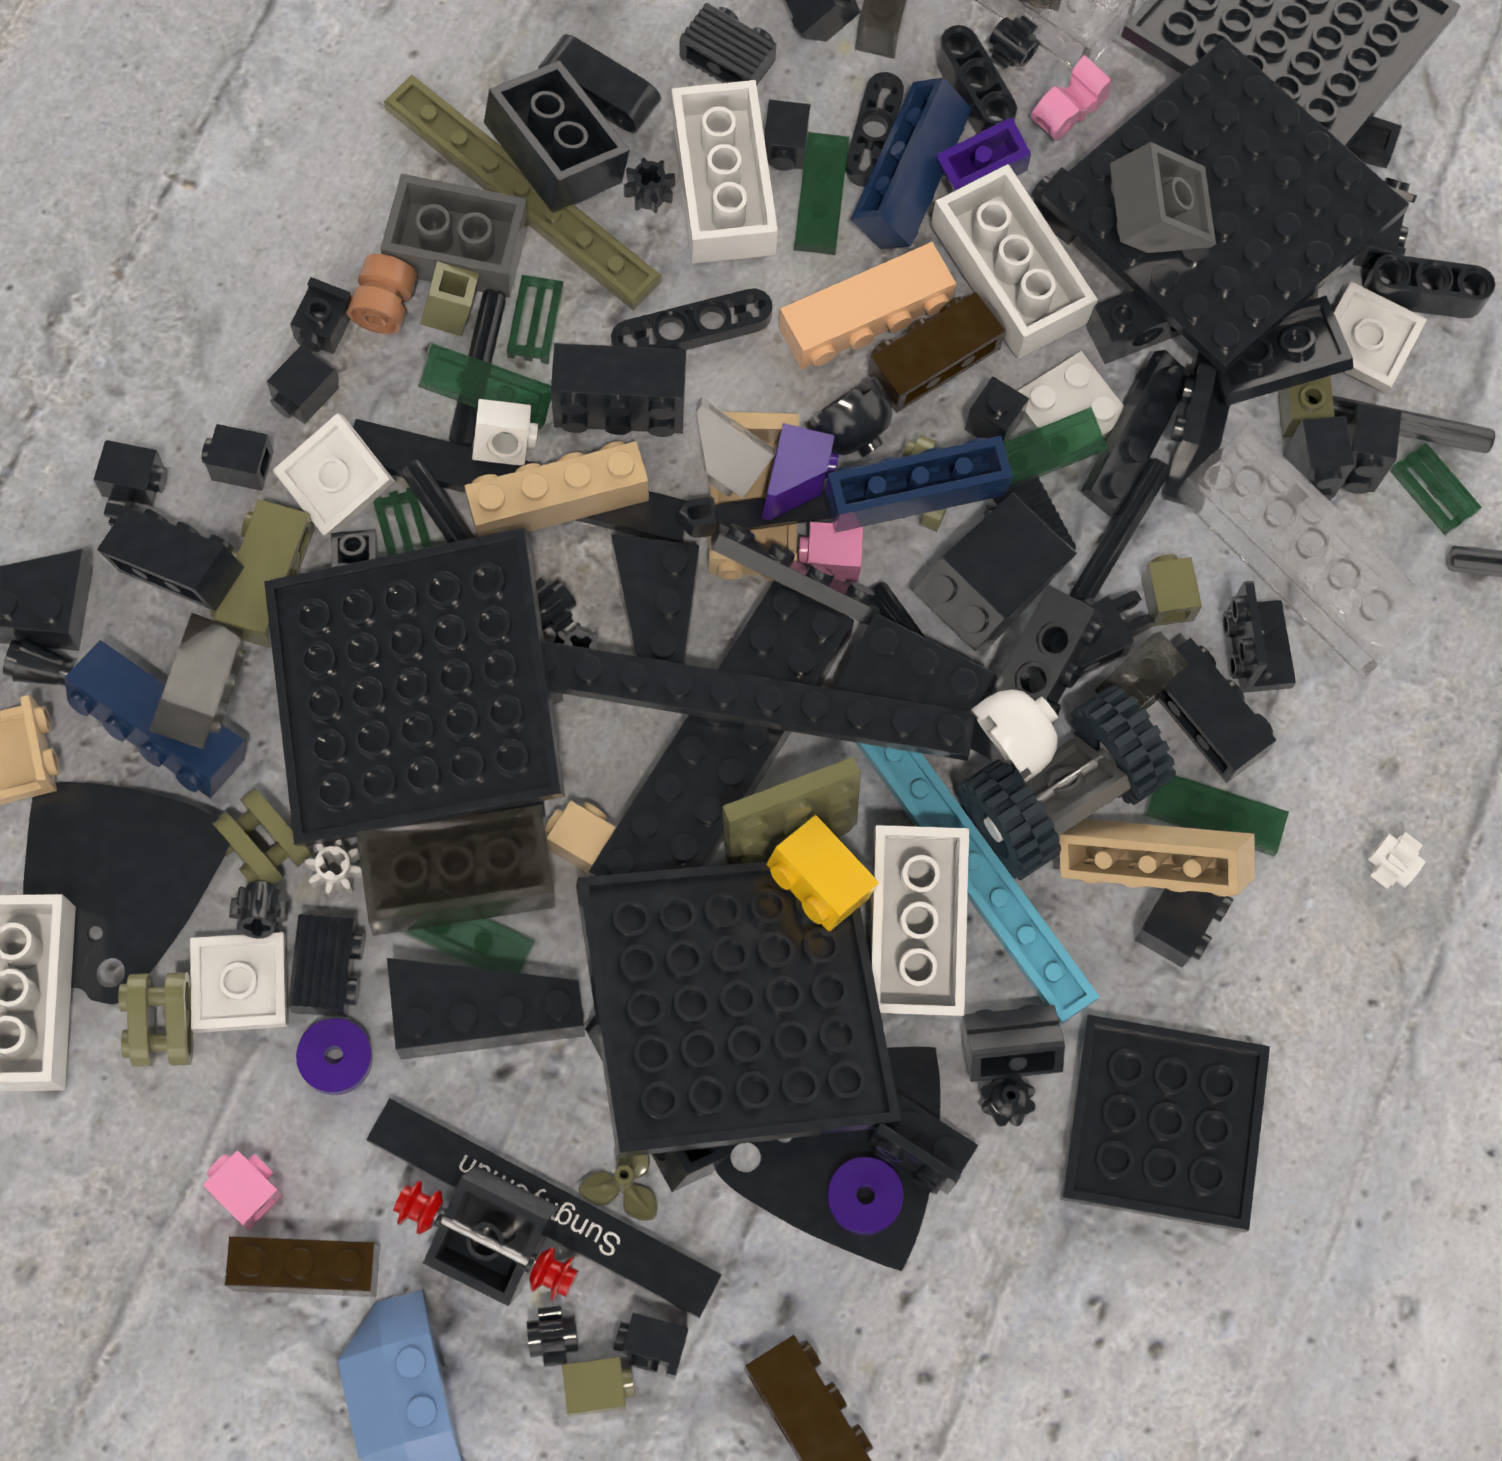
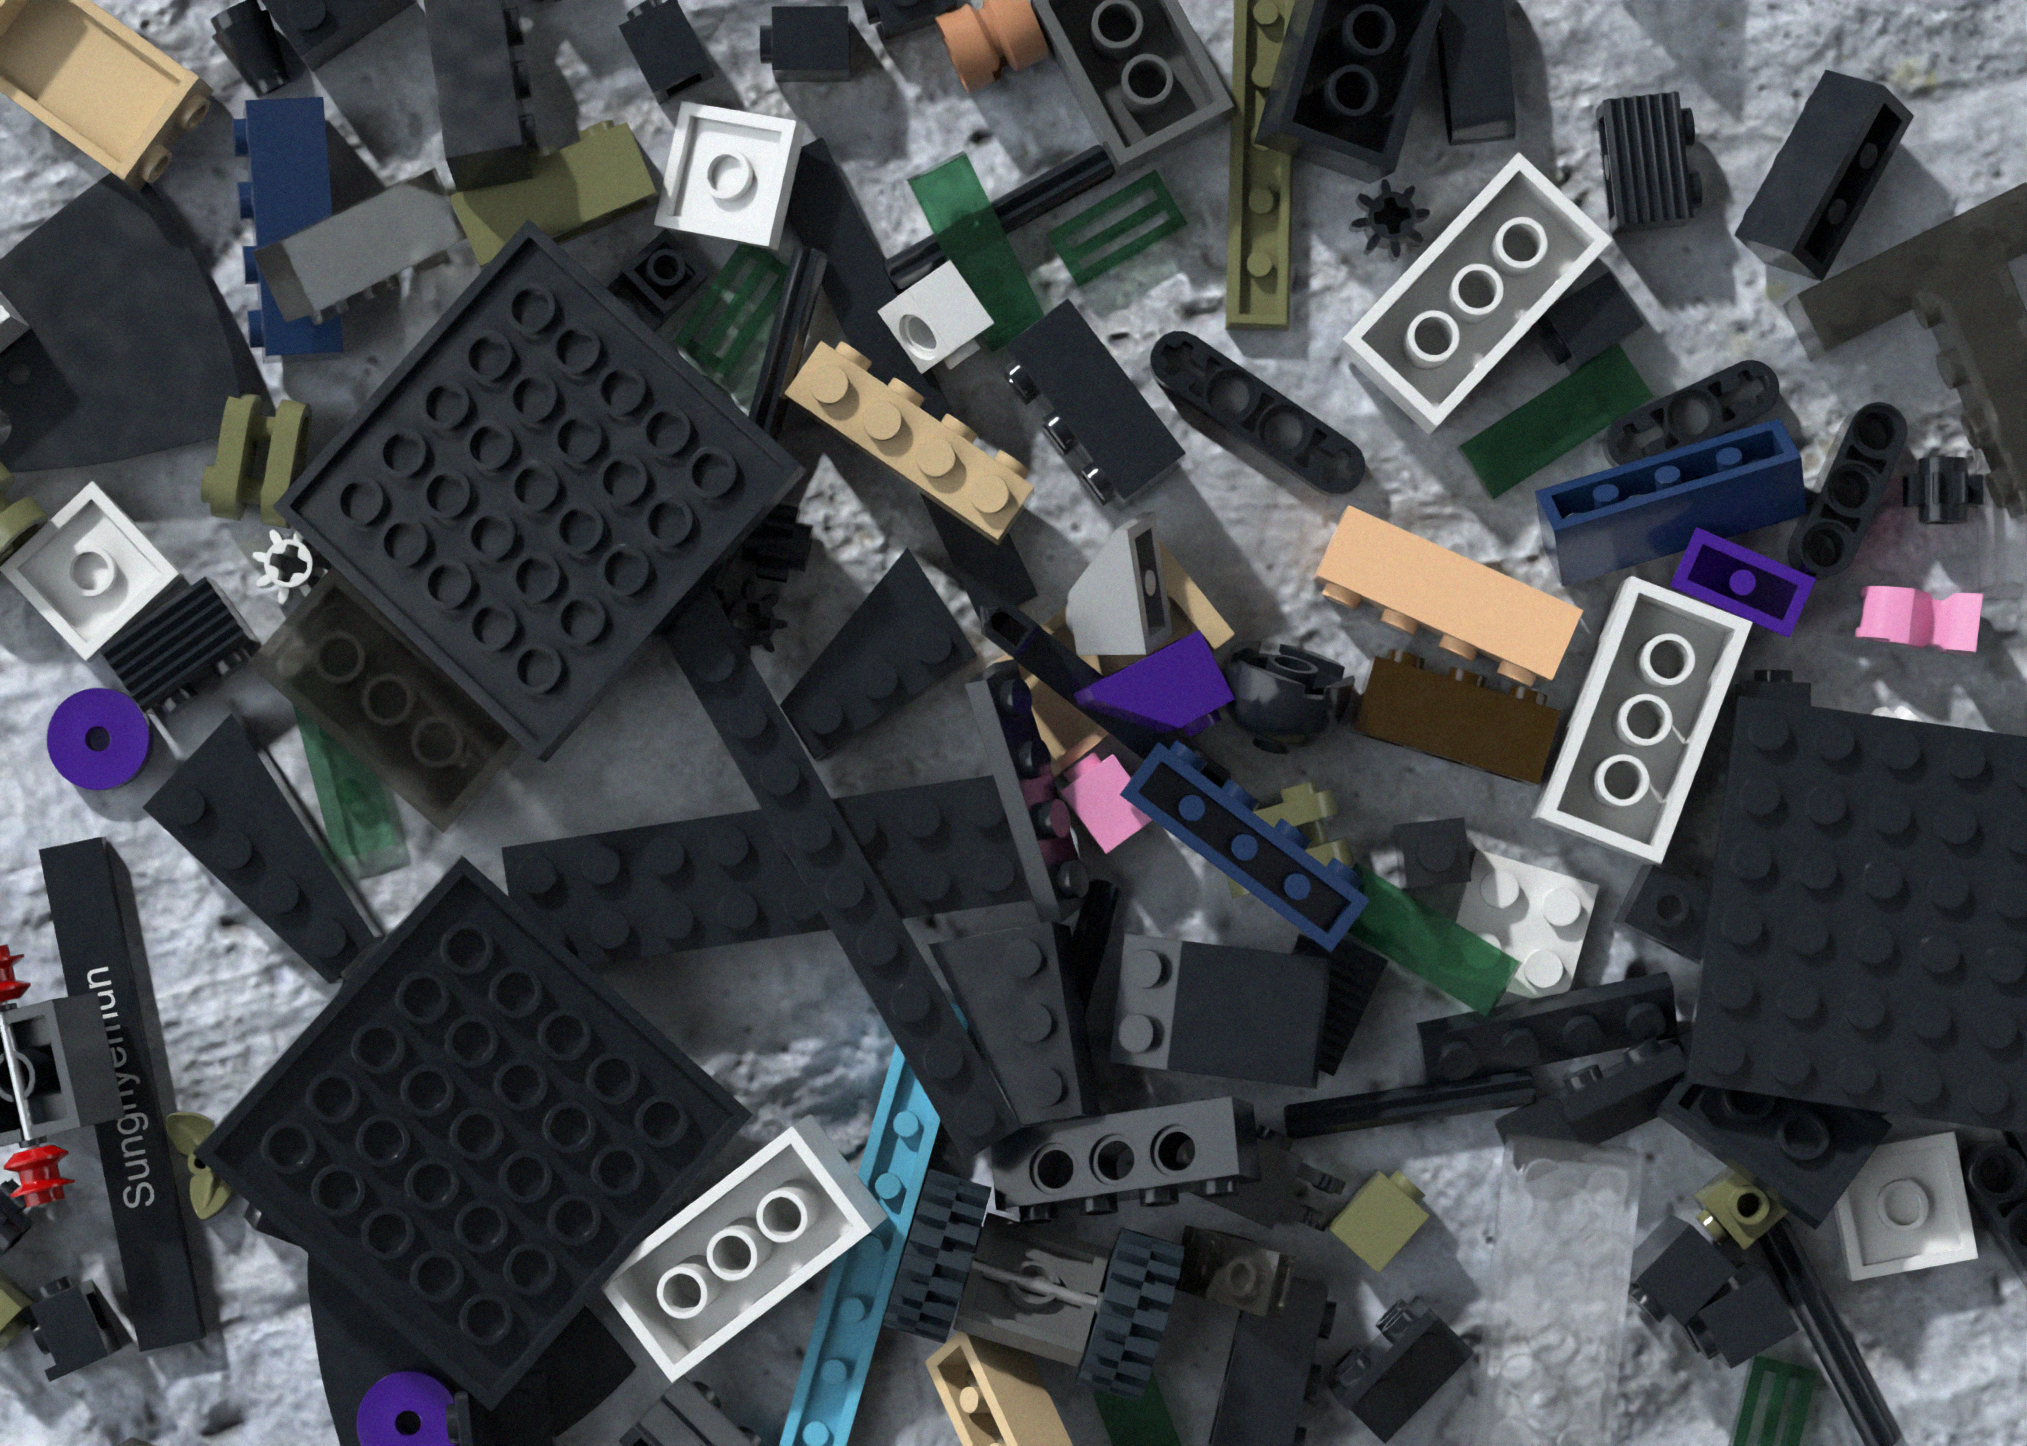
camera: 55 degrees right, 15 degrees up
black gear [229,881,289,939] -> none
olive brick [420,261,479,336] -> none
tan brick [544,801,616,874] -> none
olive plate [722,757,861,864] -> none
yellow brick [766,815,879,932] -> none
white cylinder [971,689,1058,782] -> none
dark grey slope [1110,142,1216,253] -> none

